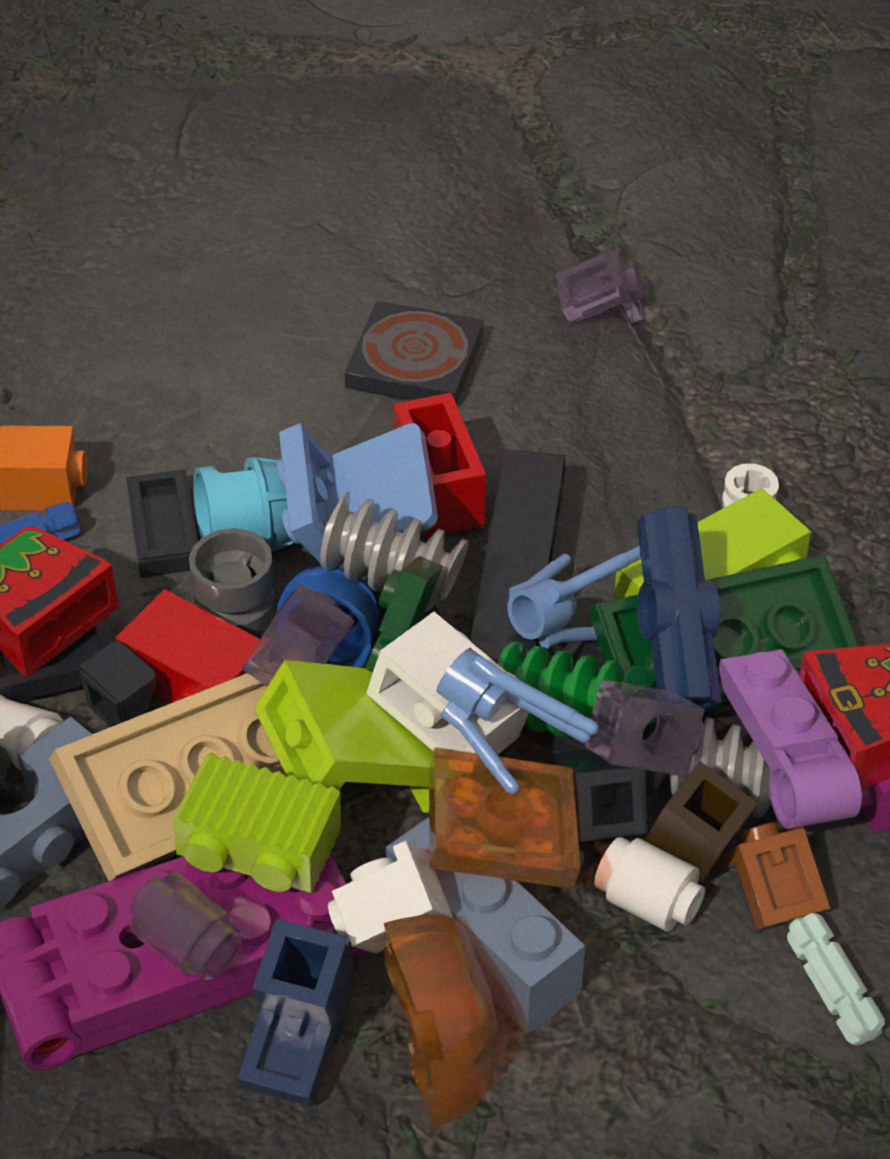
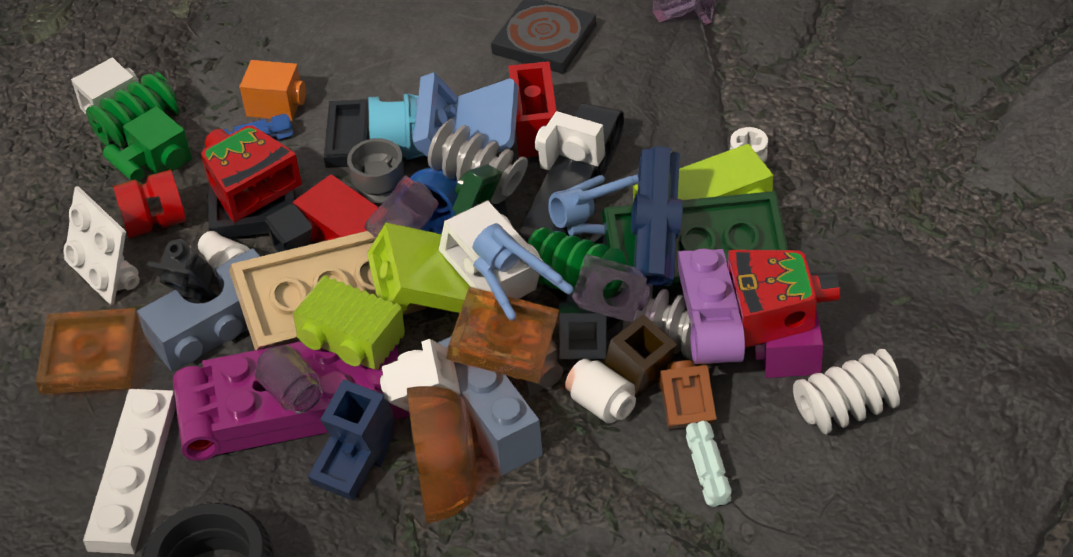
camera: 15 degrees right, 0 degrees up
none -> white bracket [535,111,605,170]

